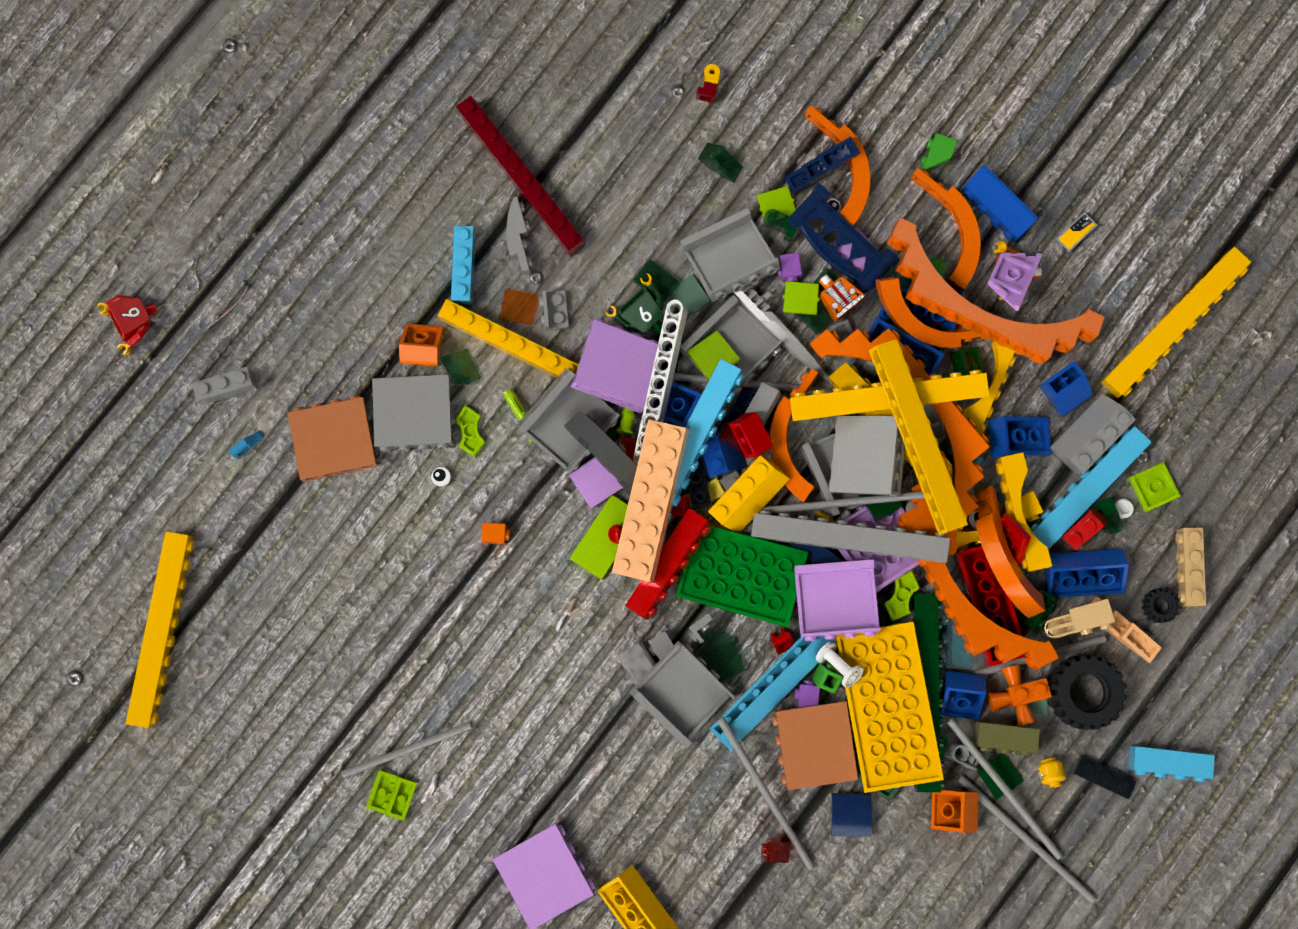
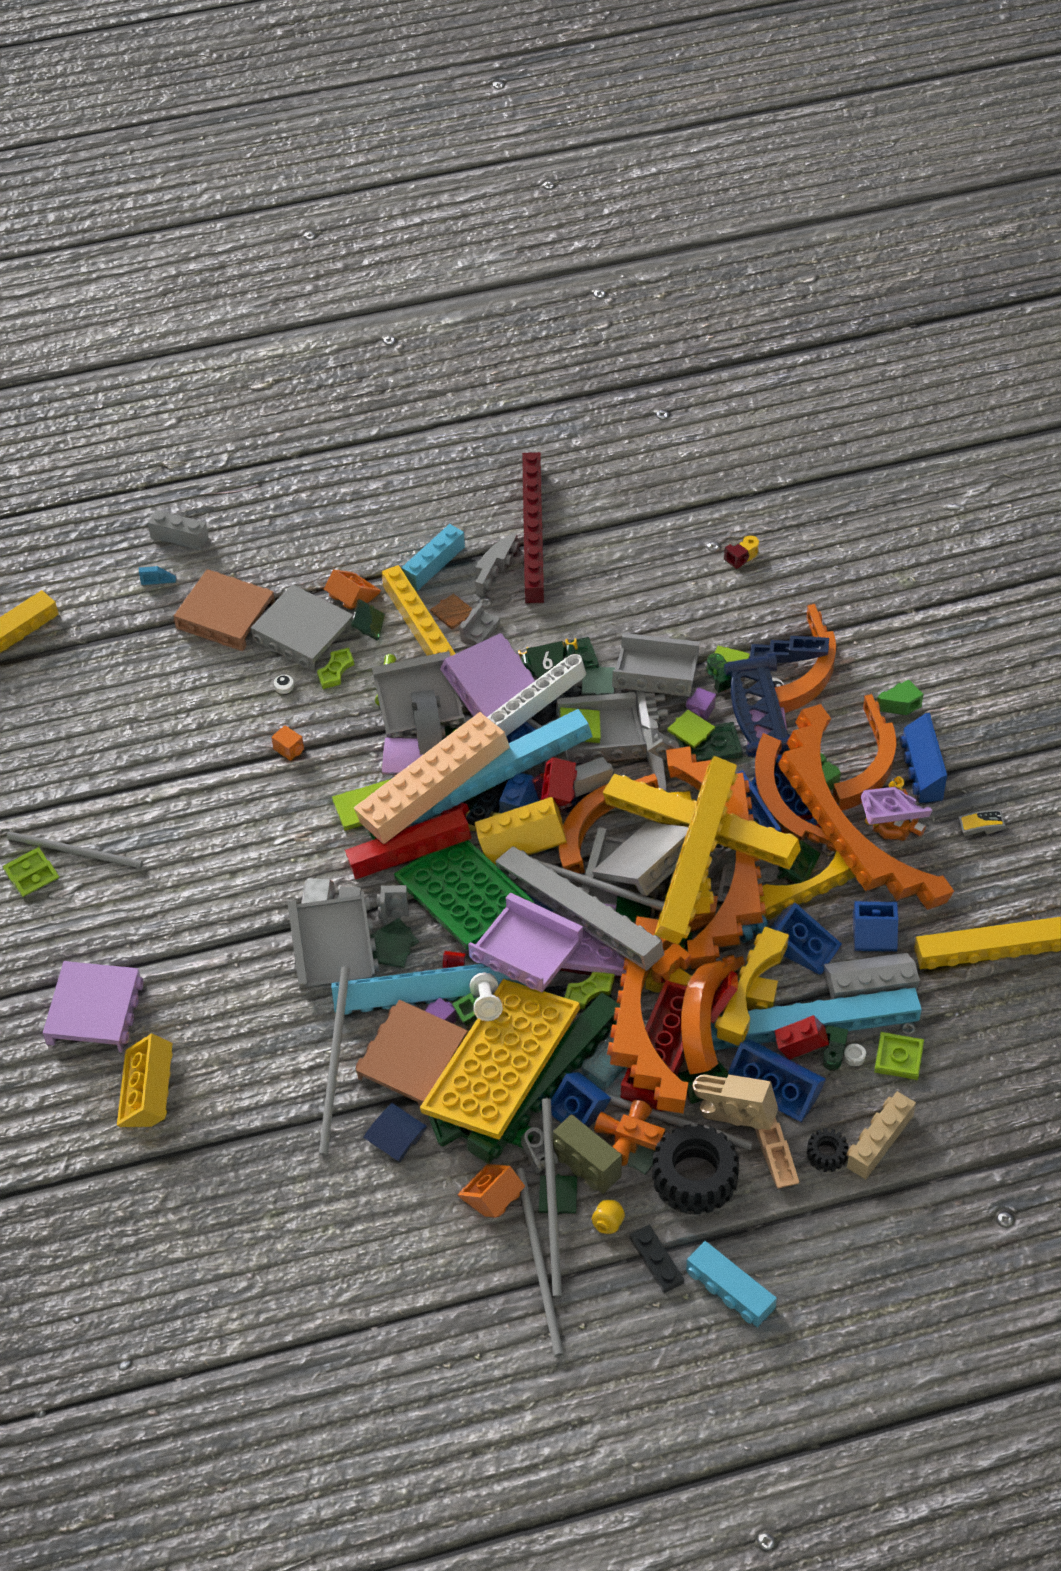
camera: 35 degrees right, 30 degrees down
red torso [97,295,157,355] -> none
clear green slope [698,143,743,183] -> none
clear red slope [761,839,790,863] -> none
torso [819,274,865,323] -> none
none -> light grey bracket [645,728,679,761]

